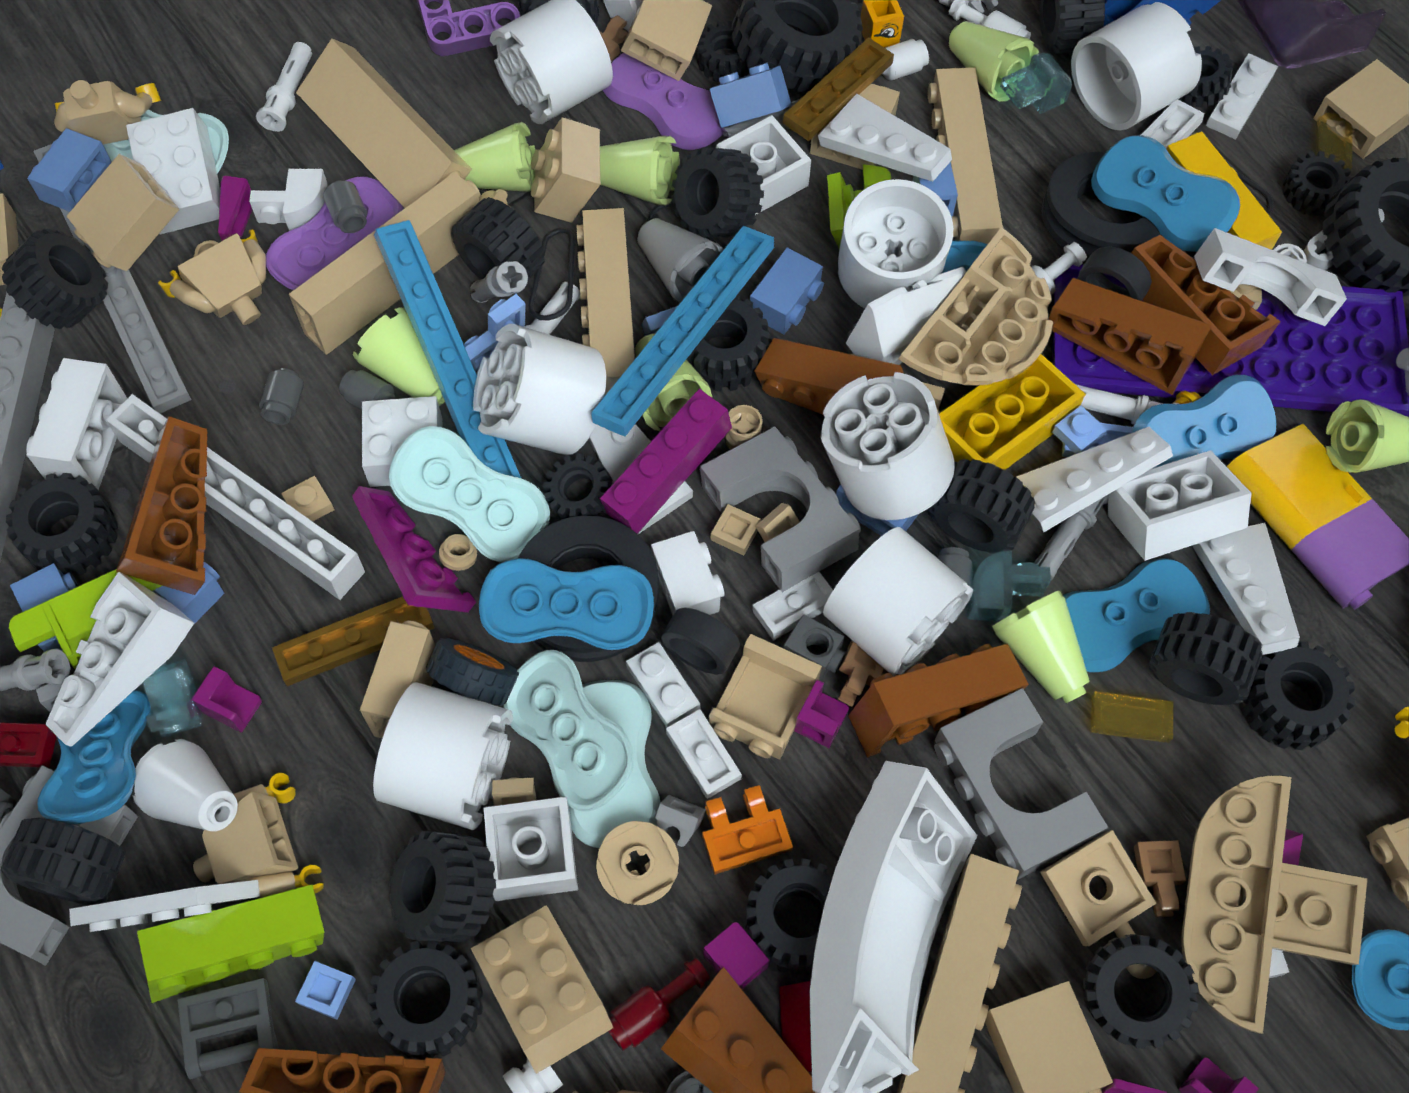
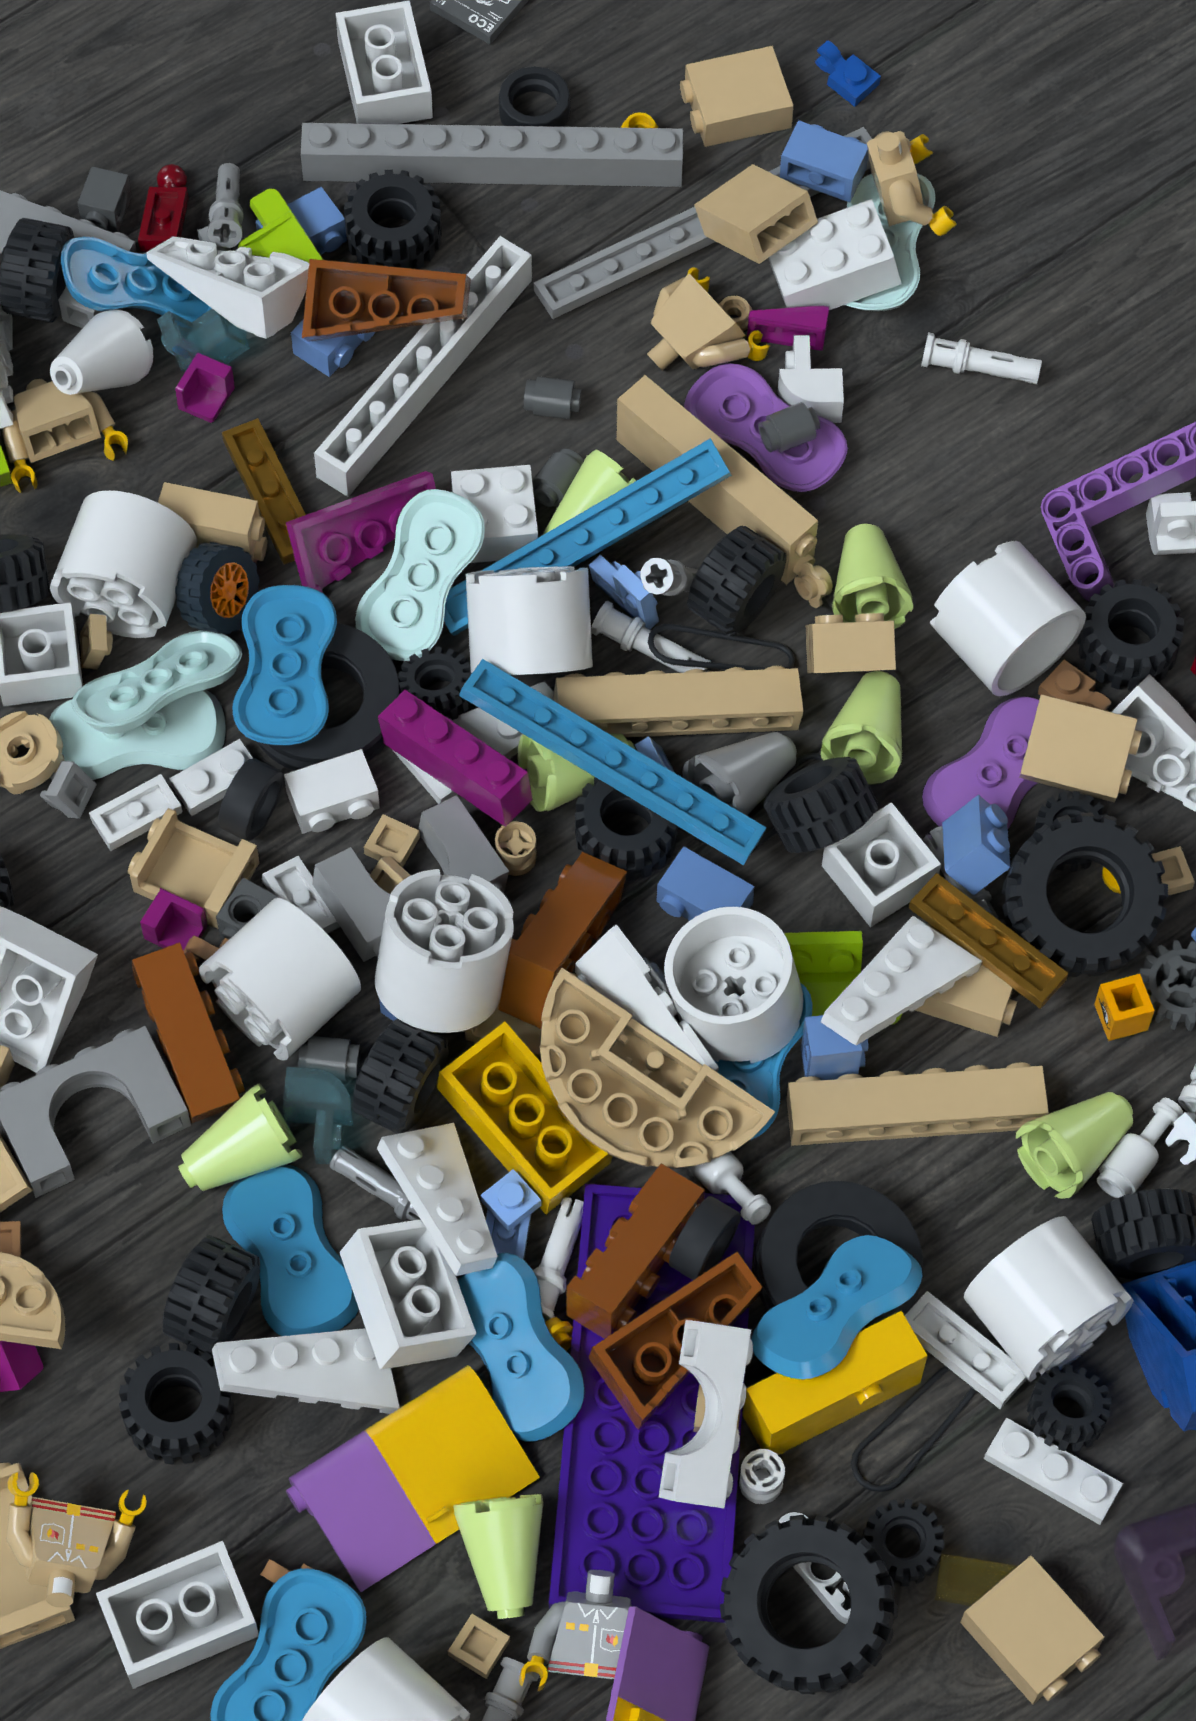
camera: 90 degrees right, 0 degrees up
black tyre [2,229,108,329] -> none
white brick [26,358,128,490] -> none
tan plate [281,476,334,522] -> none
tan brick [296,39,472,208] -> none
tan plate [439,534,477,571] -> none
orange plate [702,785,793,875] -> none
white piece [882,39,929,81] -> none
clear light blue brick [1000,53,1072,114] -> none
clear yellow tile [1091,691,1174,743] -> none

